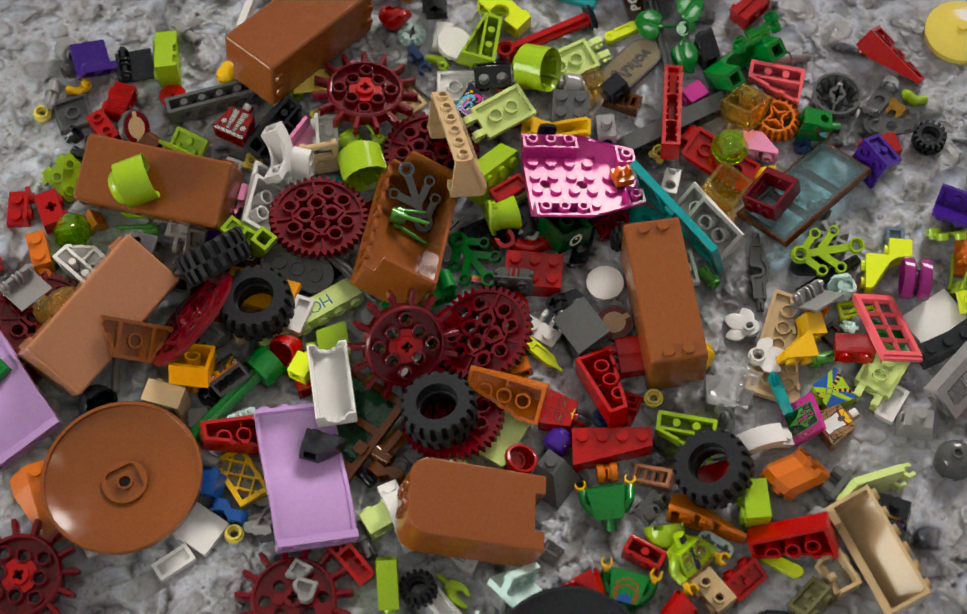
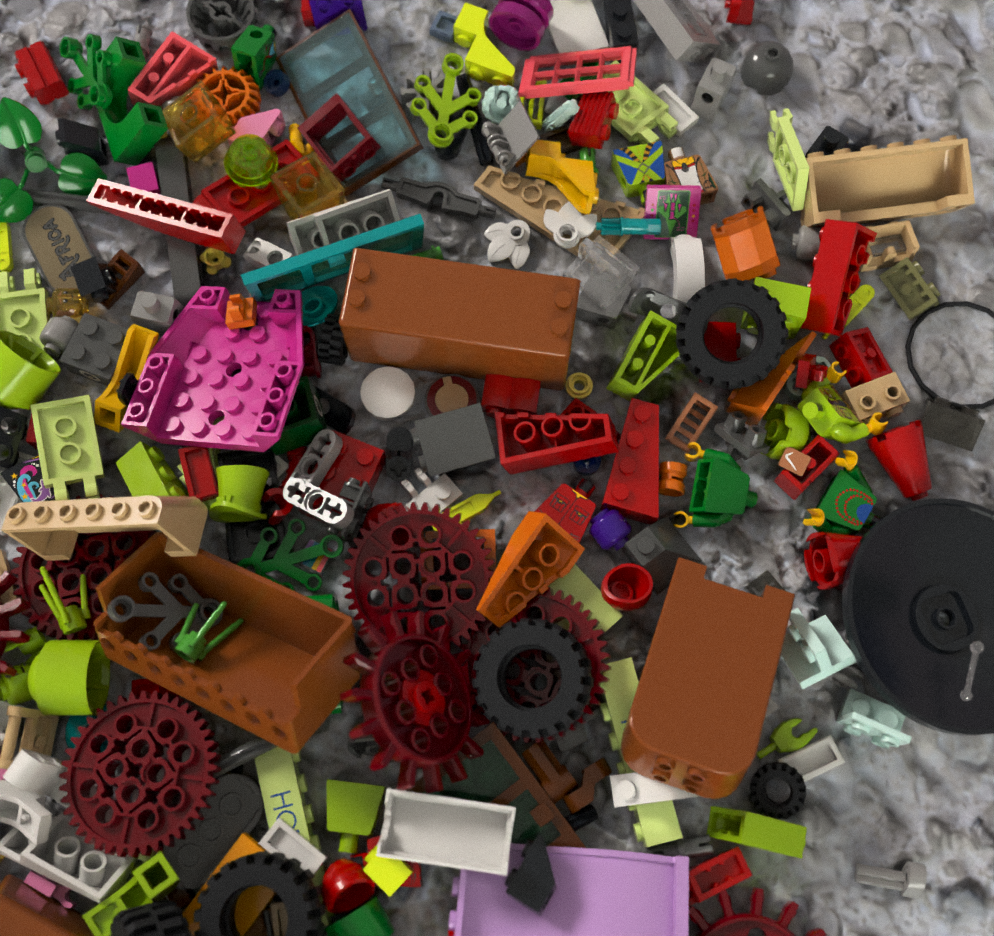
camera: 75 degrees left, 10 degrees up
none -> lime plant [39,566,91,635]
none -> light grey beam [283,429,354,529]
none -> nougat sticker [778,447,811,476]
none -> red tile [795,353,828,389]

